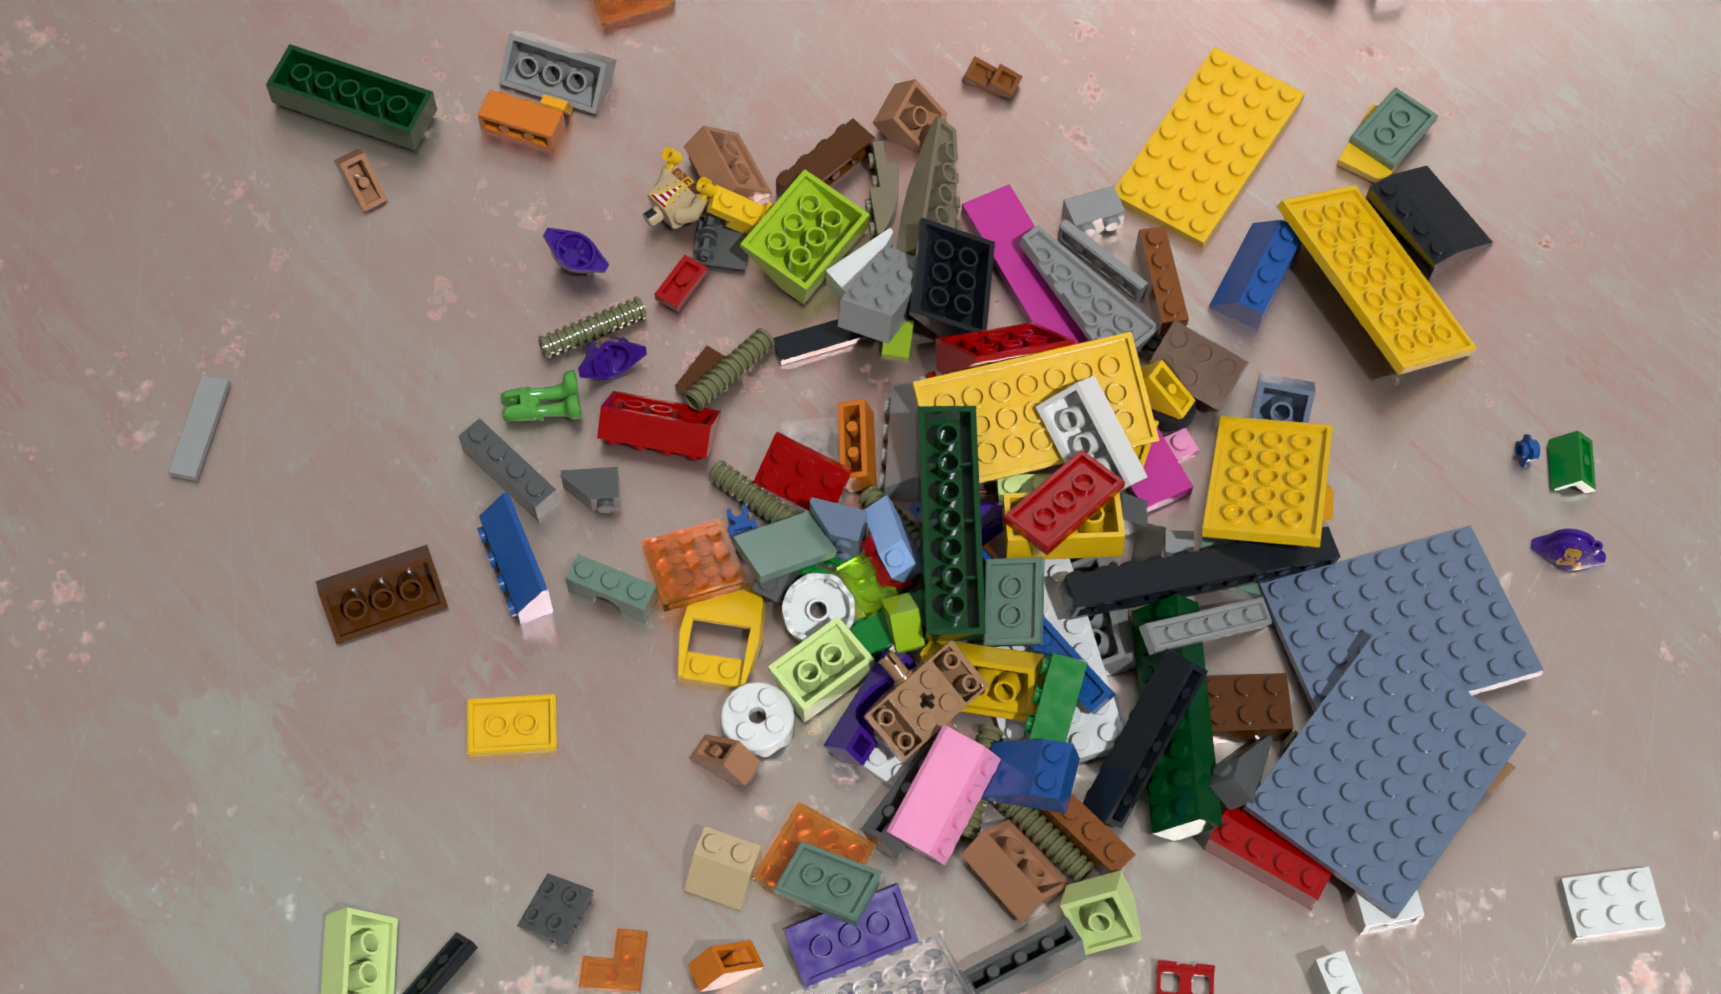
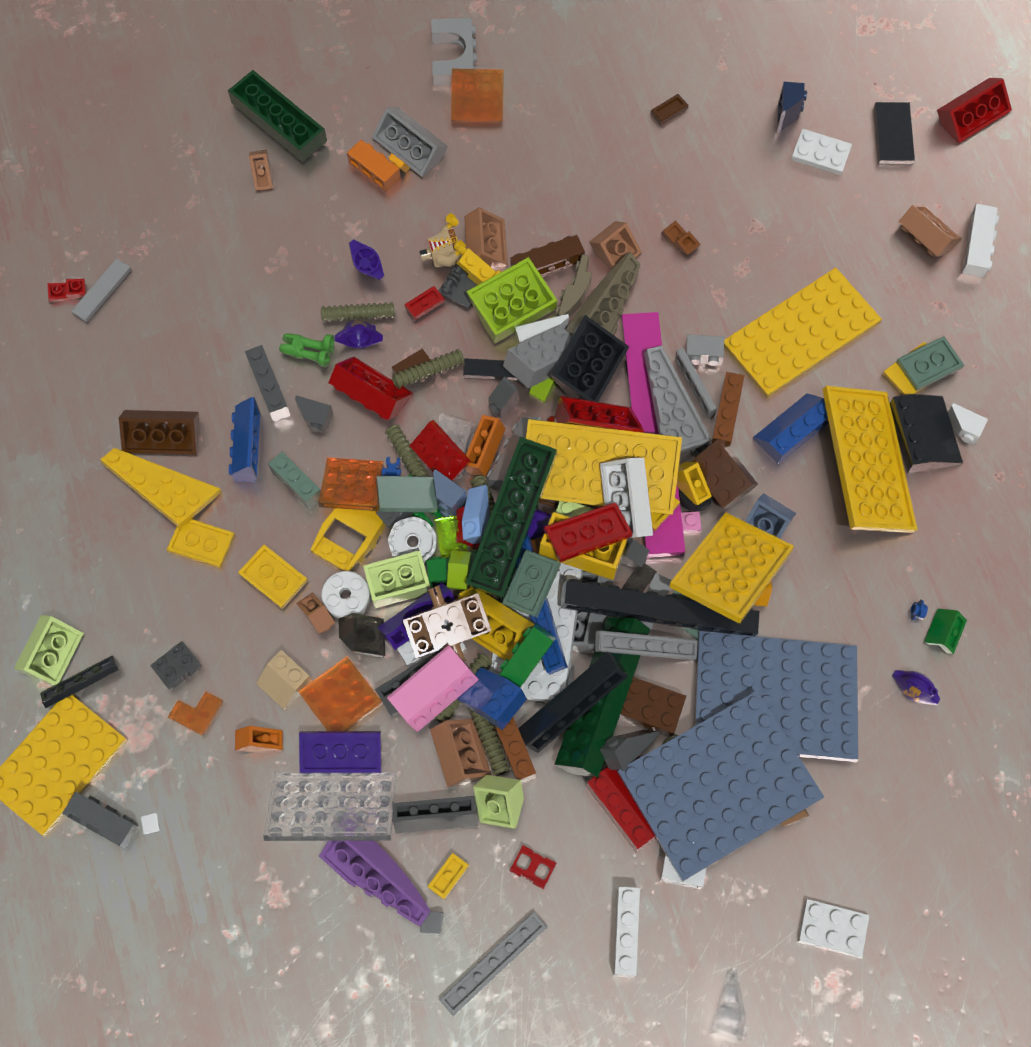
camera: 25 degrees right, 5 degrees up
sand green tile [773,841,884,927] -> none
none -> red slope [47,279,86,302]
none -> yellow wing [100,448,222,528]
none -> yellow plate [238,544,308,609]
none -> clear smoke slope [338,613,385,657]
none -> dark grey slope [488,376,518,418]
none -> white slope [948,403,988,445]

